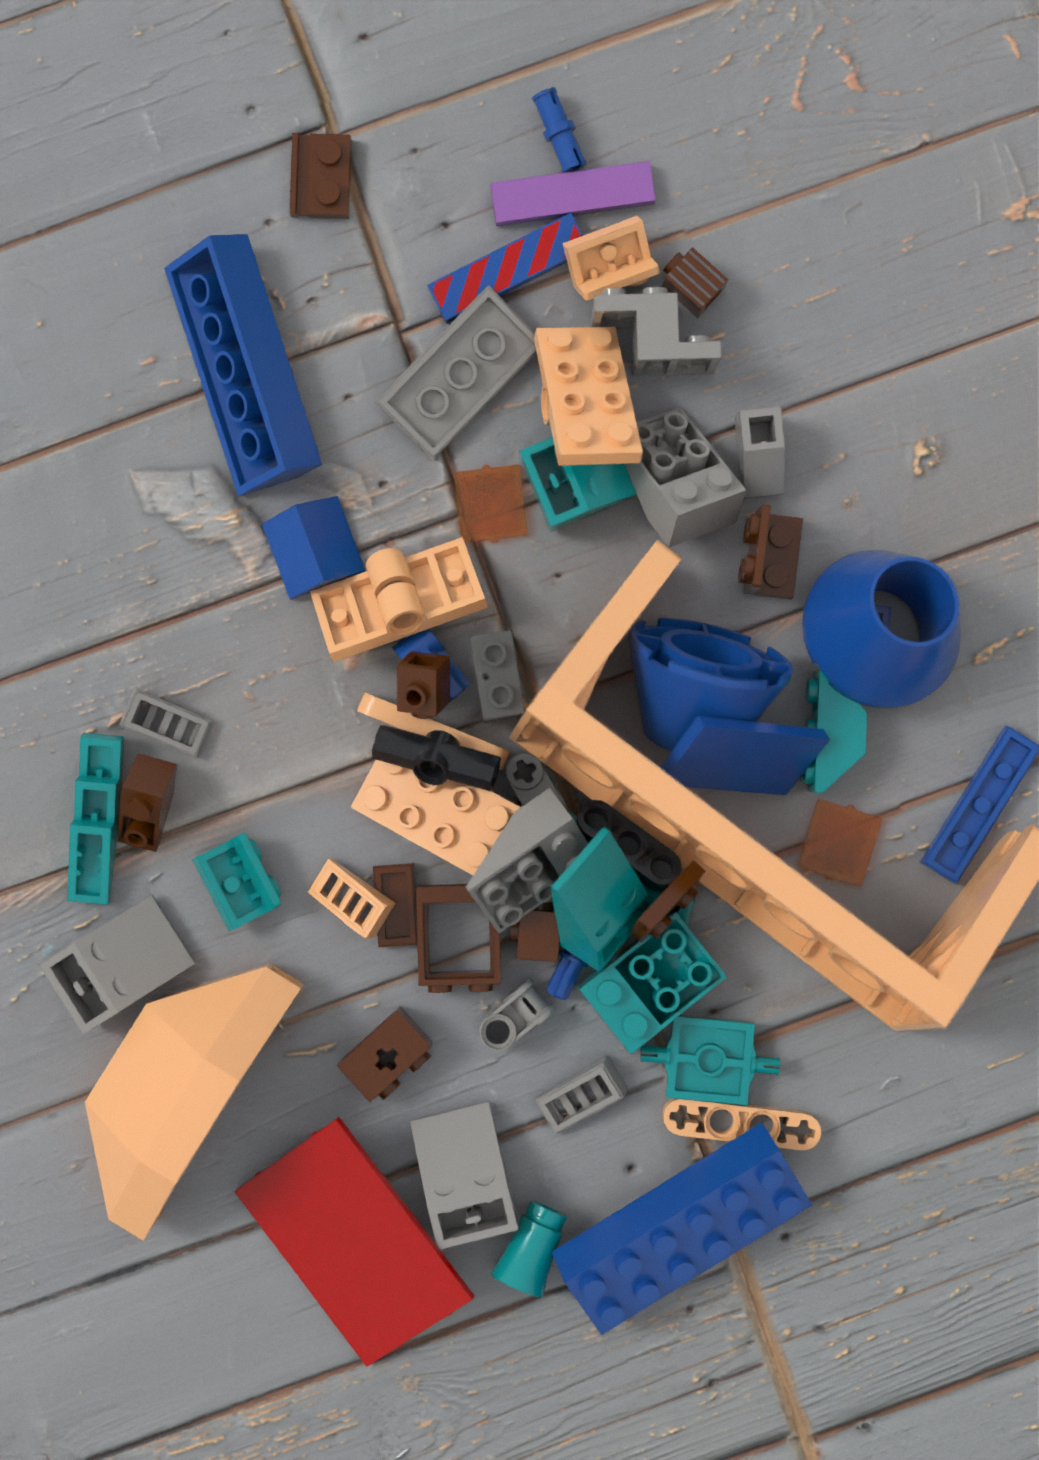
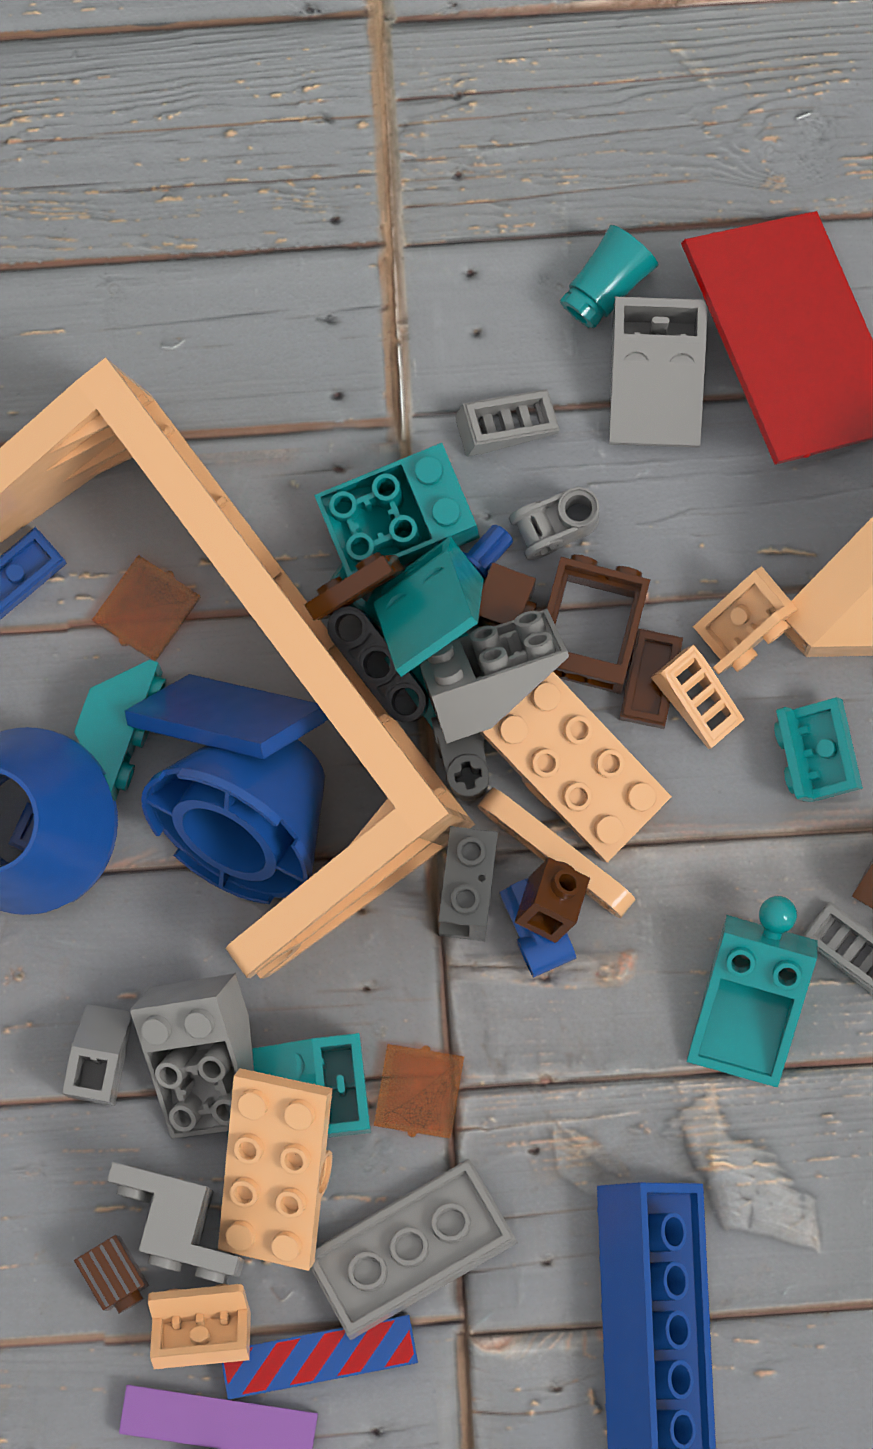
camera: 160 degrees left, 10 degrees down
blue slope [262,496,366,600] -> none
light nougat plate [310,537,488,663] -> none
reddish brown brick [337,1006,432,1102] -> none
black piece [372,725,501,791] -> none
blue brick [551,1122,812,1335] -> none
teal plate [640,1015,780,1106] -> none
light nougat beam [662,1098,821,1150] -> none
reddish brown bracket [738,504,803,600] -> none
none -> teal slope [686,896,818,1088]
none -> light nougat bracket [693,566,797,675]

